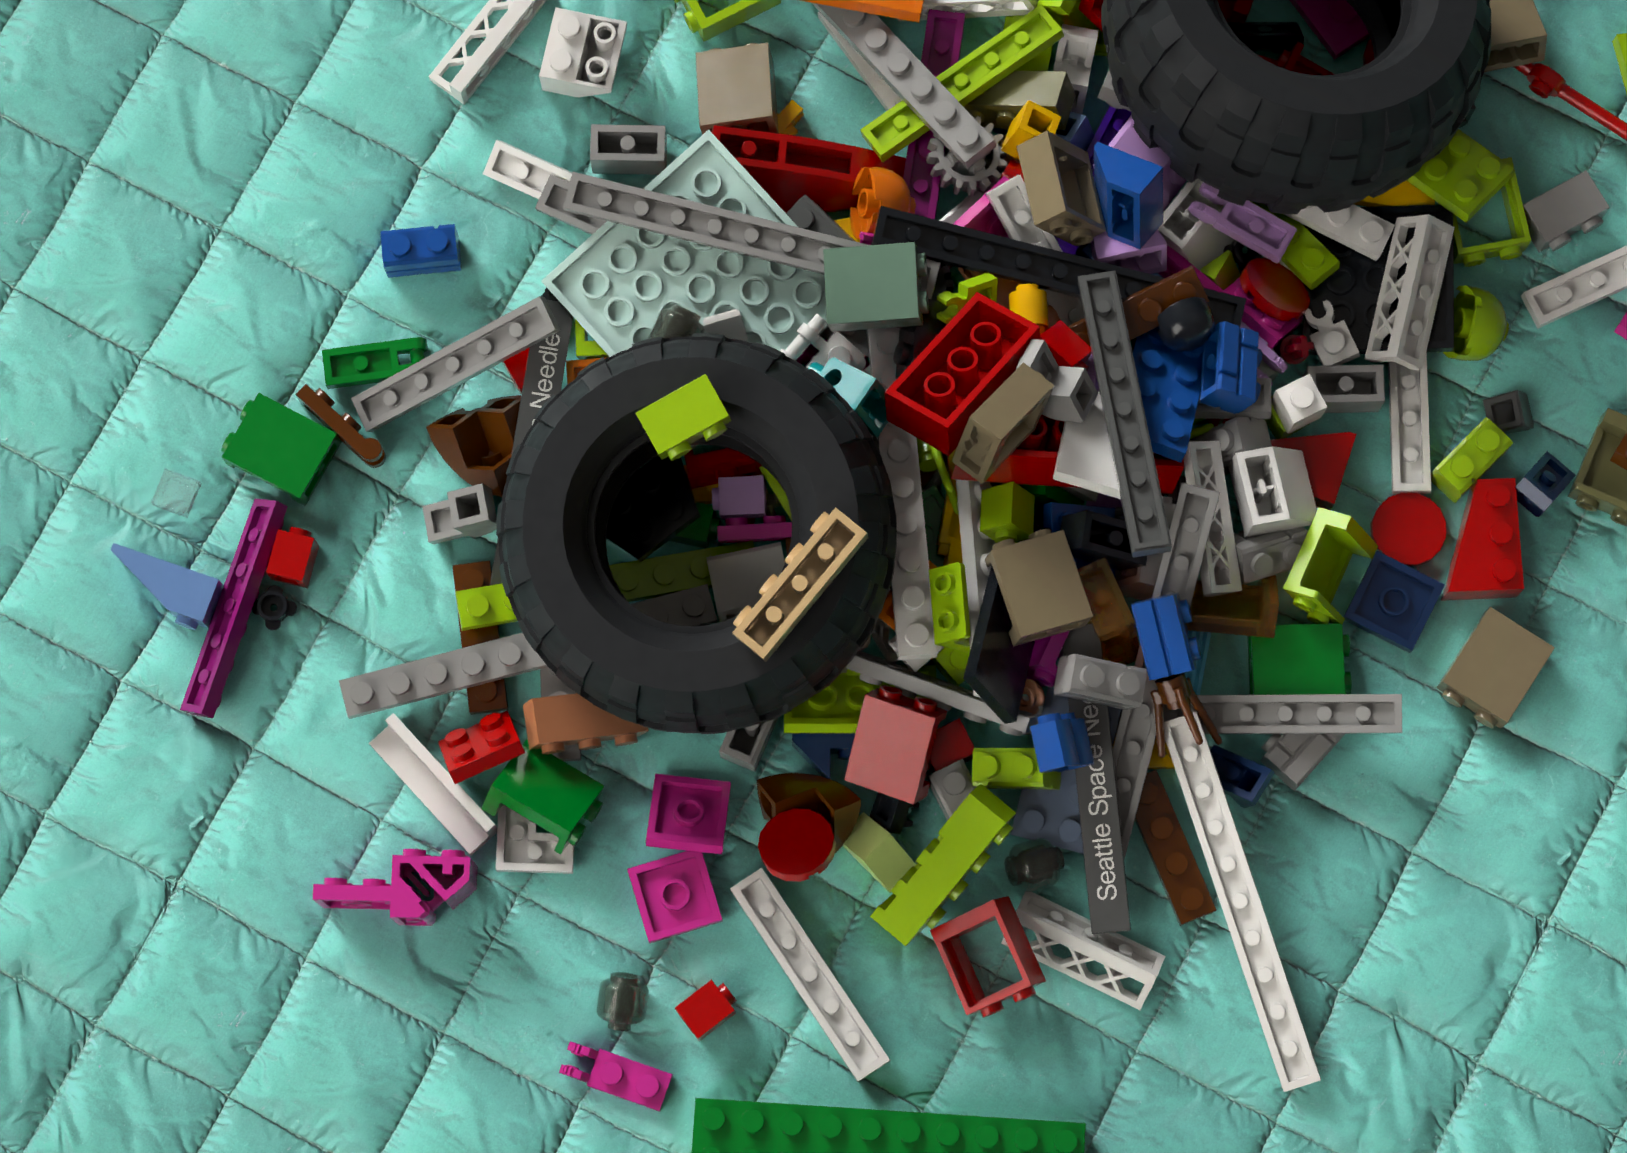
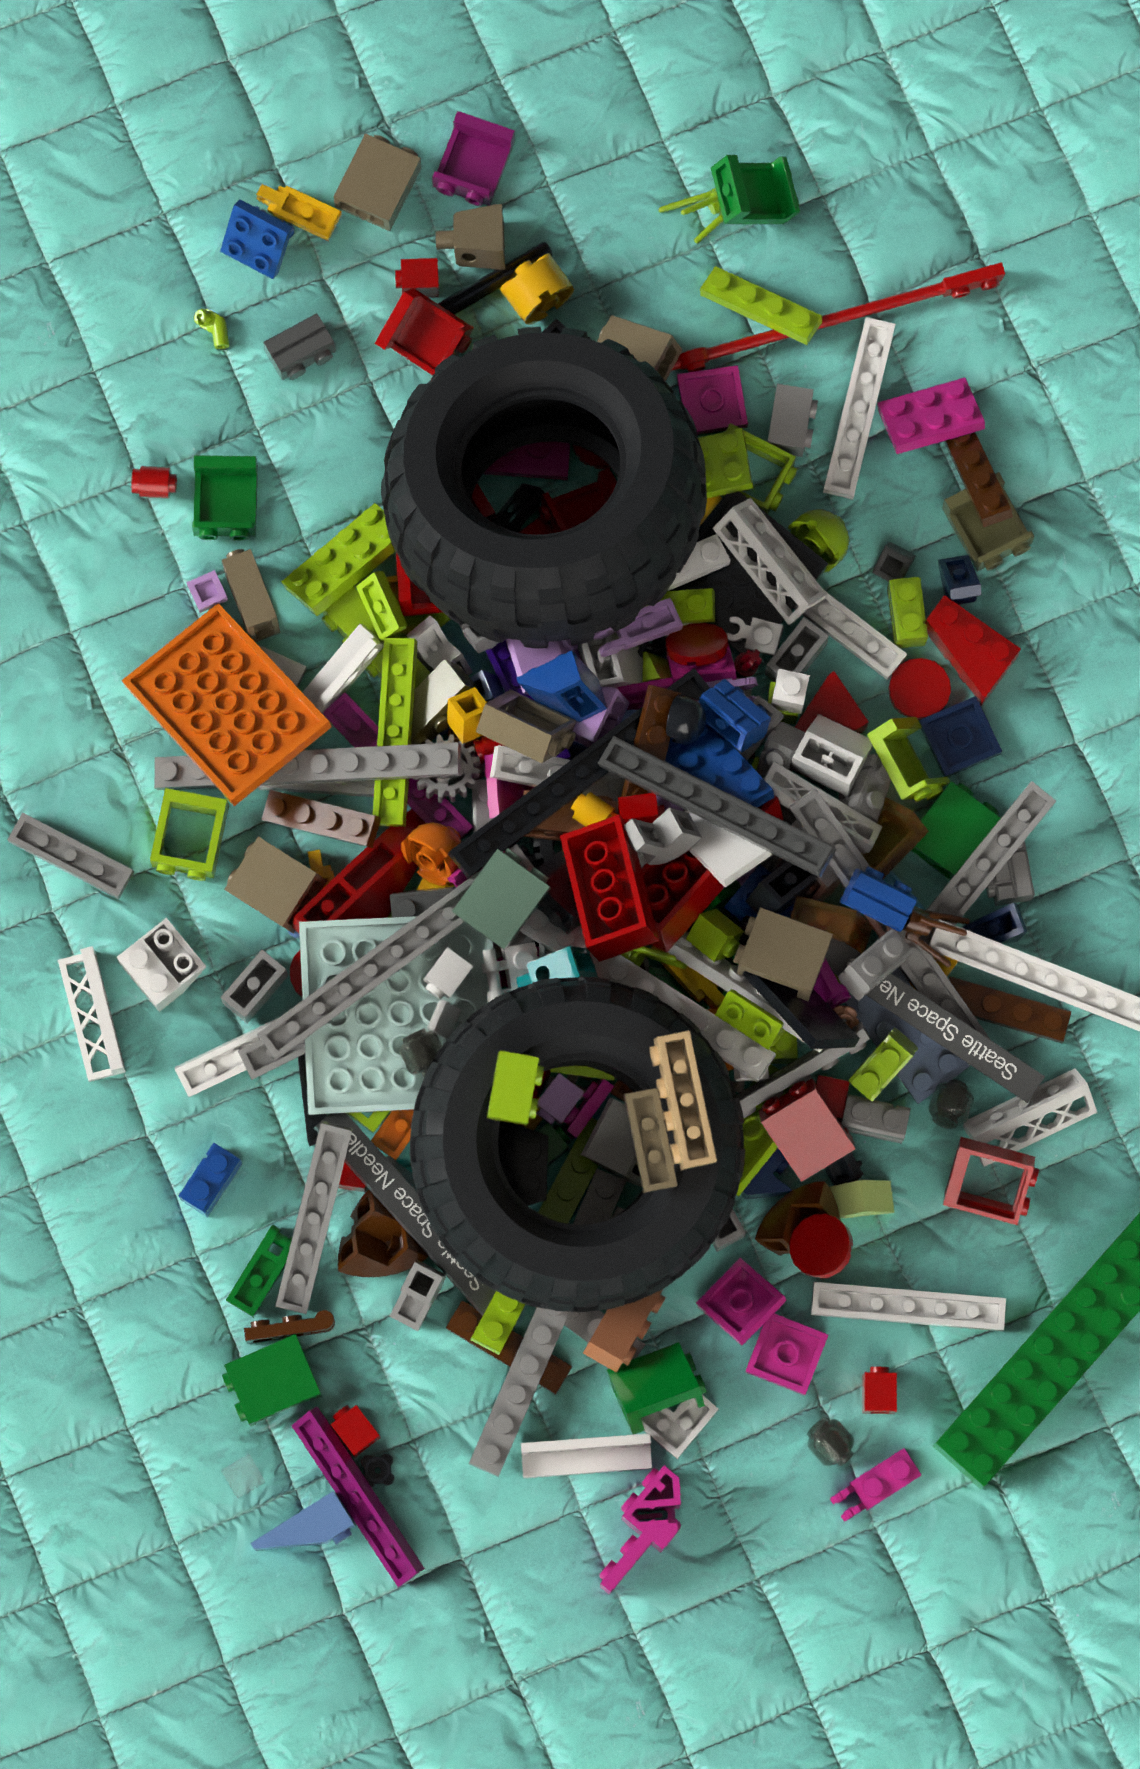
camera: 55 degrees left, 0 degrees up
red plate [438,711,525,784] -> none
lime wedge [870,783,1016,946] -> none
lime plate [936,272,998,324] -> none
dark tan window [952,362,1054,484] -> none
blue brick [1030,712,1095,773] -> none
dark tan brick [1436,607,1555,729] -> none
none -> plate [261,790,381,848]
none -> white brick [423,947,473,1000]
none -> dark tan plate [624,1088,678,1193]
none -> dark pink plate [677,365,748,435]

